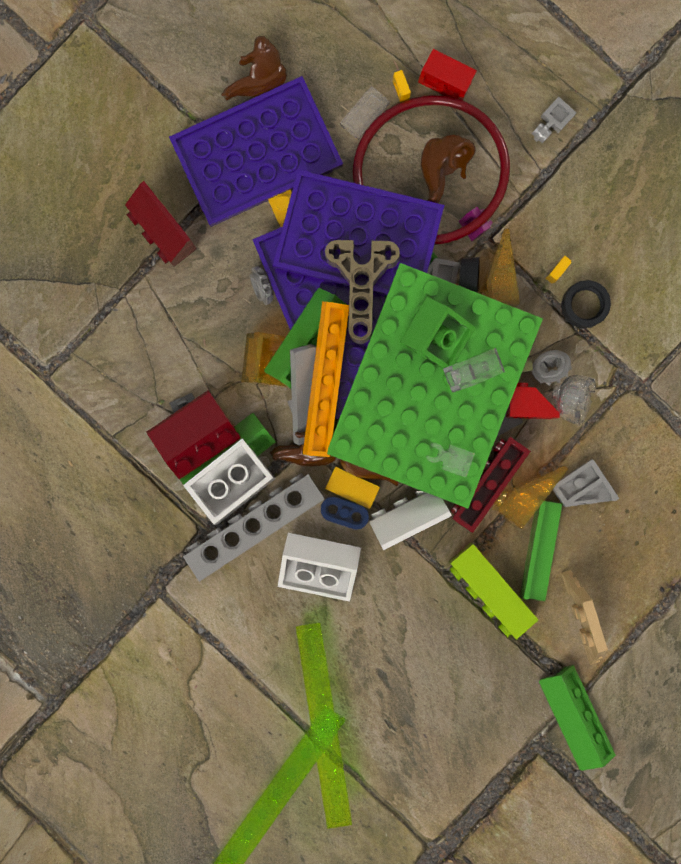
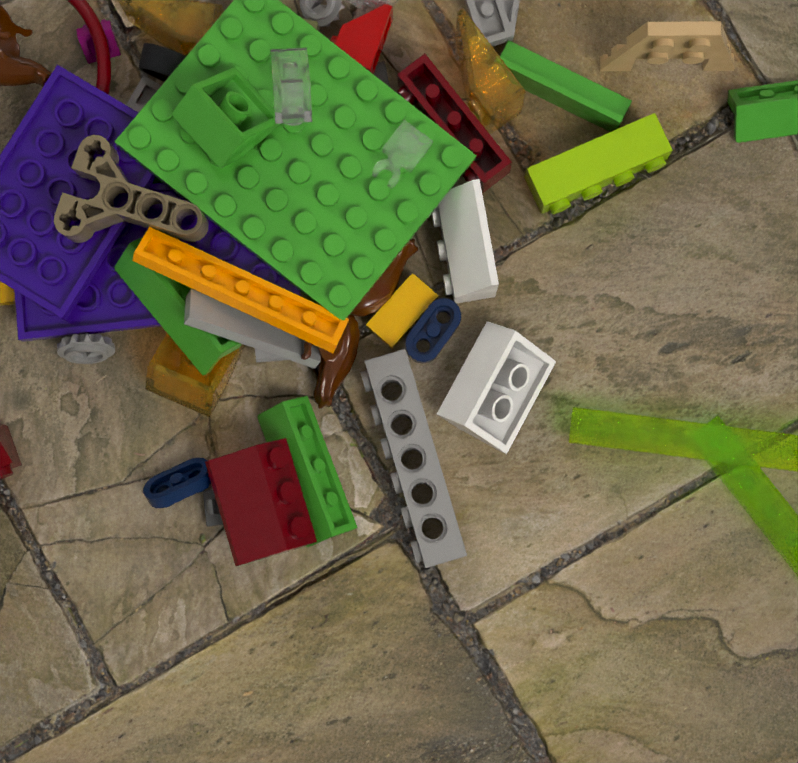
camera: 75 degrees left, 5 degrees down
white slope [183,439,276,525] -> none
none -> dark blue plate [143,457,211,508]

